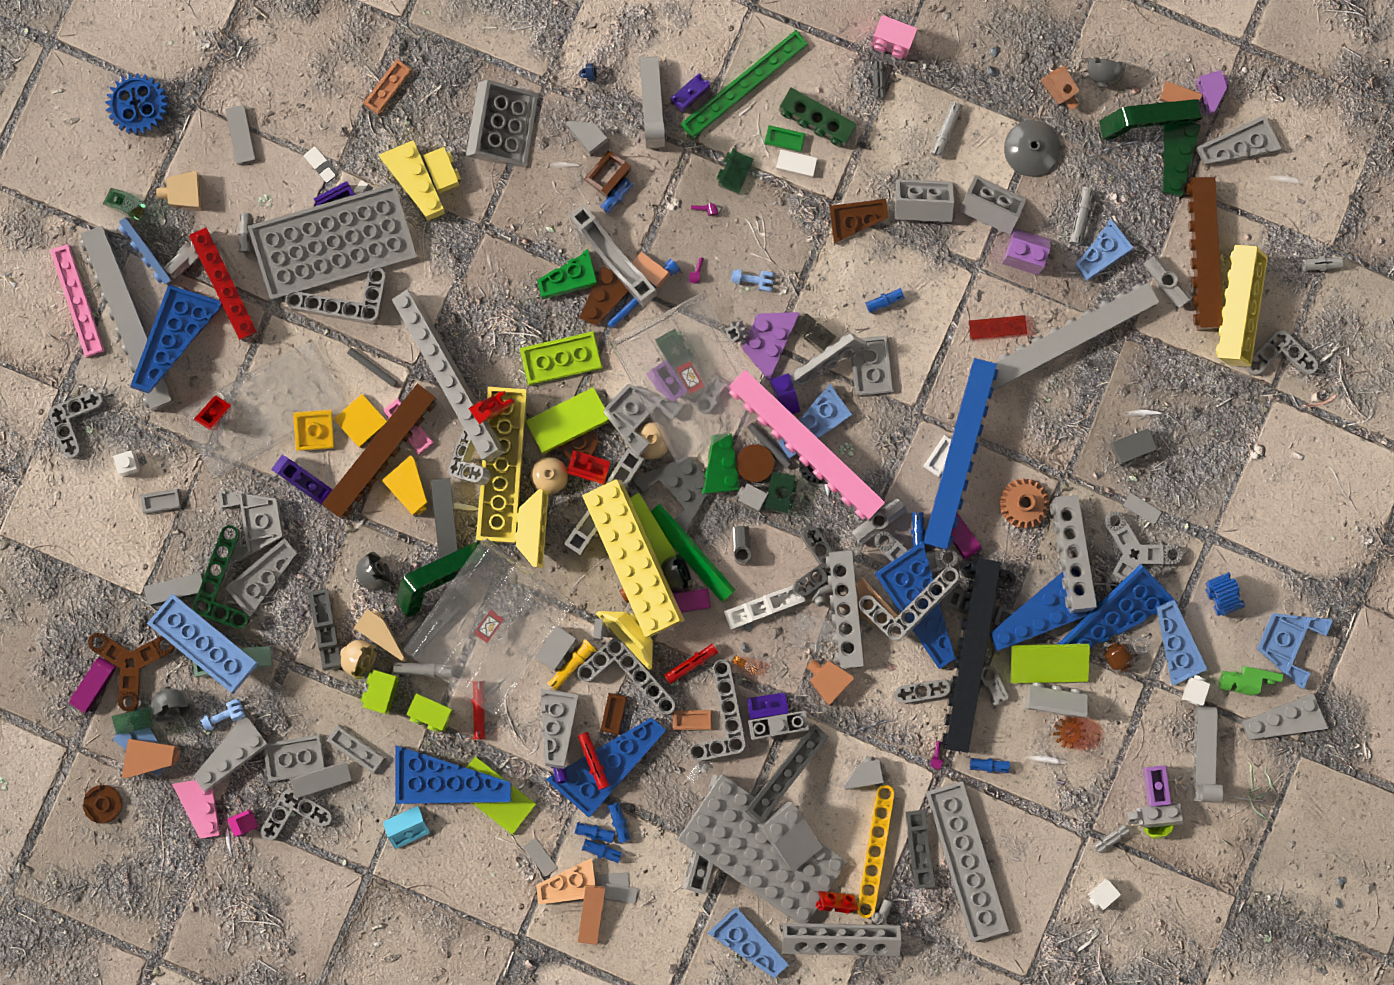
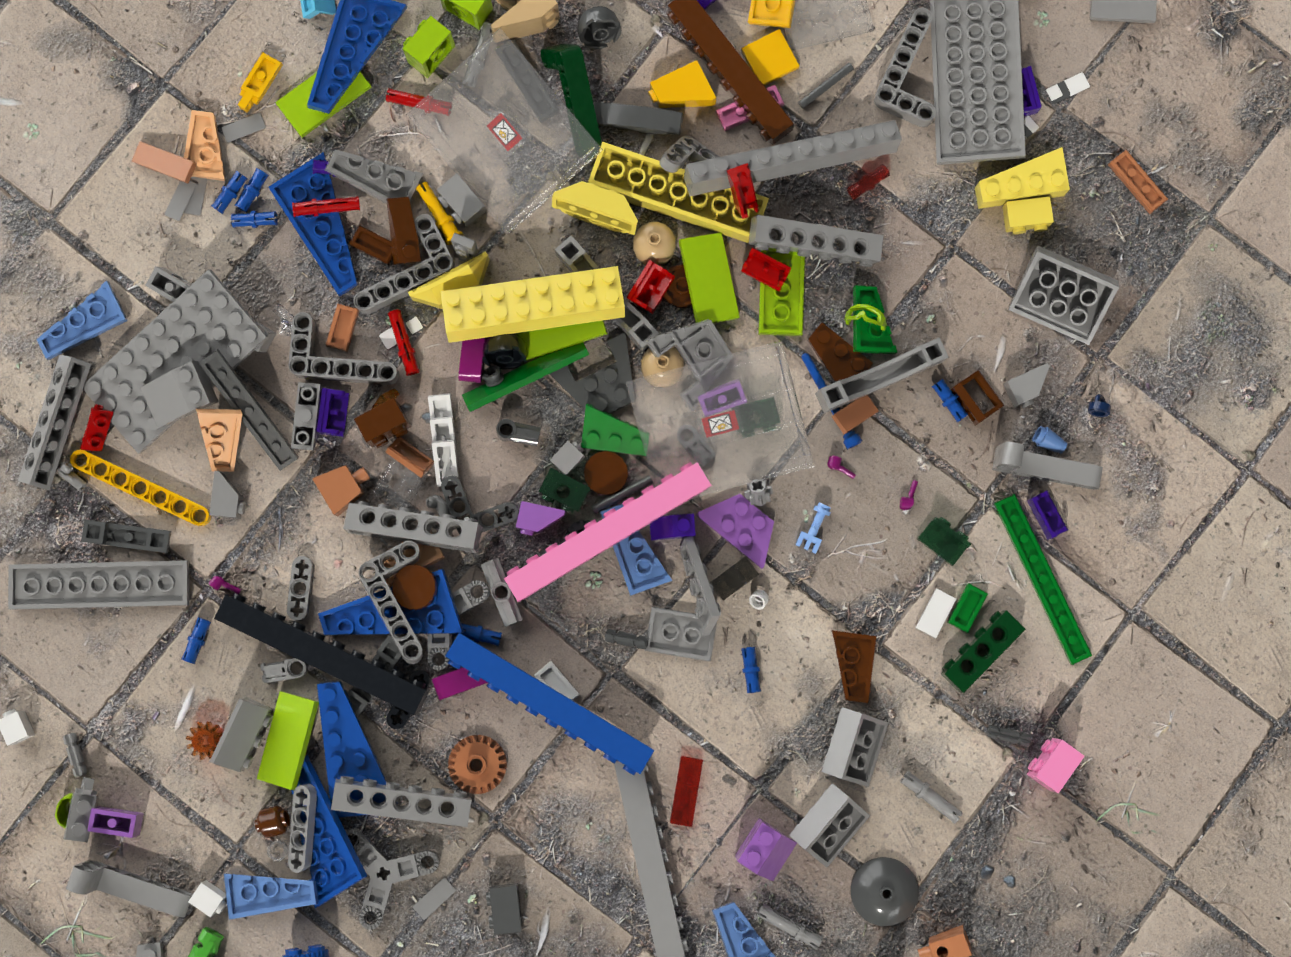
camera: 110 degrees right, 0 degrees up
none -> light nougat wing [196,408,242,472]
none -> yellow hinge [238,52,283,113]
none -> light grey beam [288,784,317,873]
none -> reddish brown brick [354,398,412,448]
none -> white sticker [379,314,423,349]
none -> nougat tile [385,437,434,478]
none -> reddish brown slope [386,197,421,265]
none -> reddish brown tile [392,565,437,610]
none -> dark grey bush [482,366,504,387]
none -> medium lavender slope [516,501,566,536]
none -> dark grey axle [605,629,649,649]
none -> red hinge [741,248,791,292]
none -> light grey brick [749,215,884,267]
none -> white hinge [749,590,769,610]
none -> lime helmet [844,304,887,331]
none -> clear red pin [847,164,890,200]
none -> medium blue cone [1032,426,1067,454]

